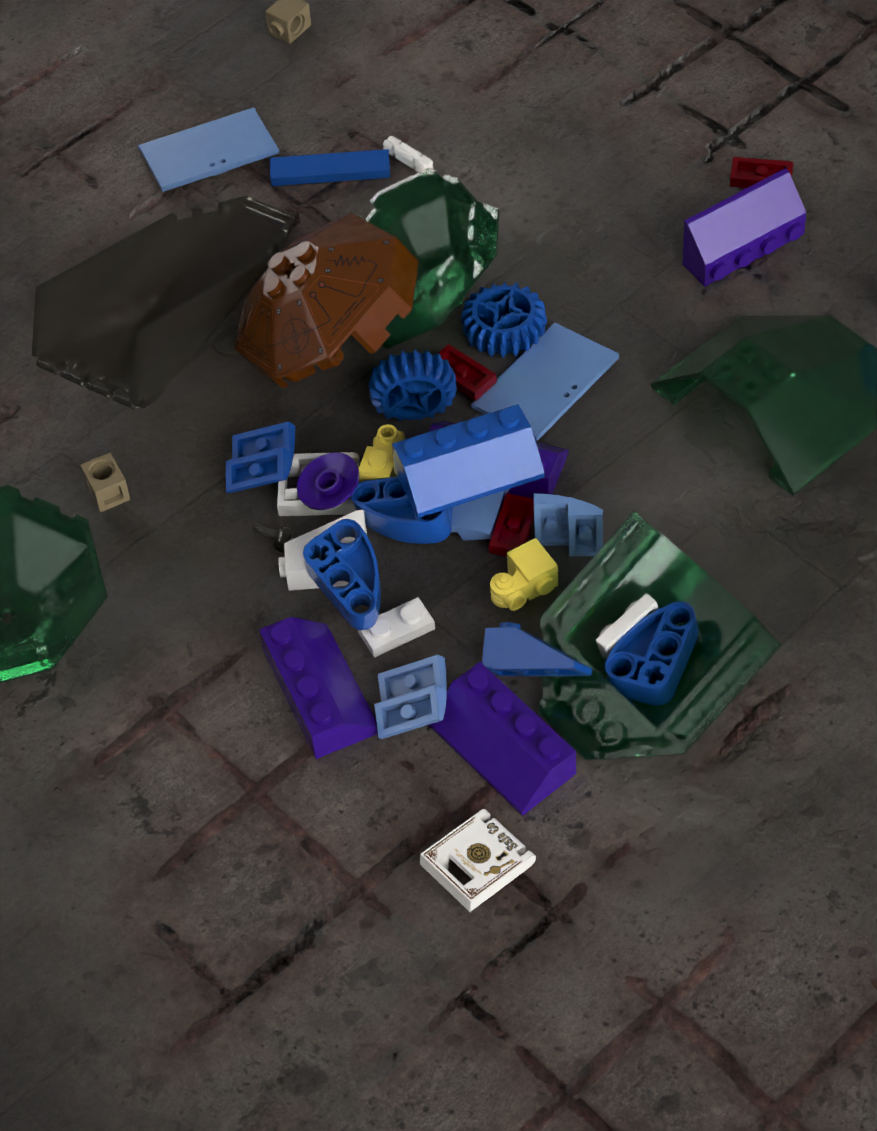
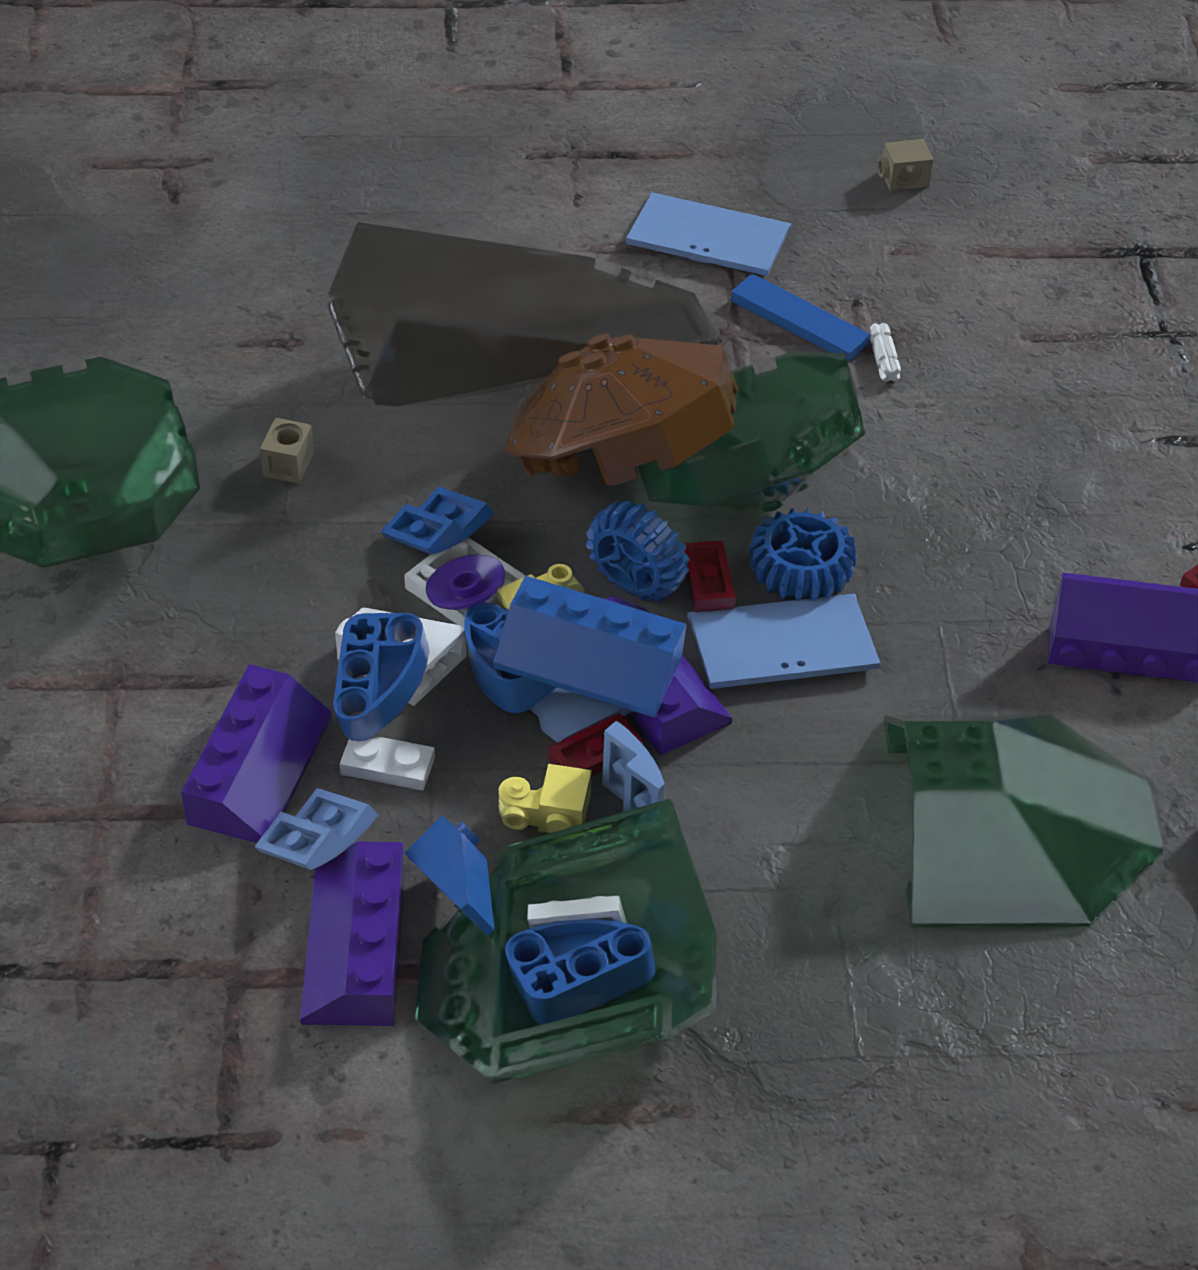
camera: 35 degrees right, 5 degrees down
white container [420,809,536,912] -> none

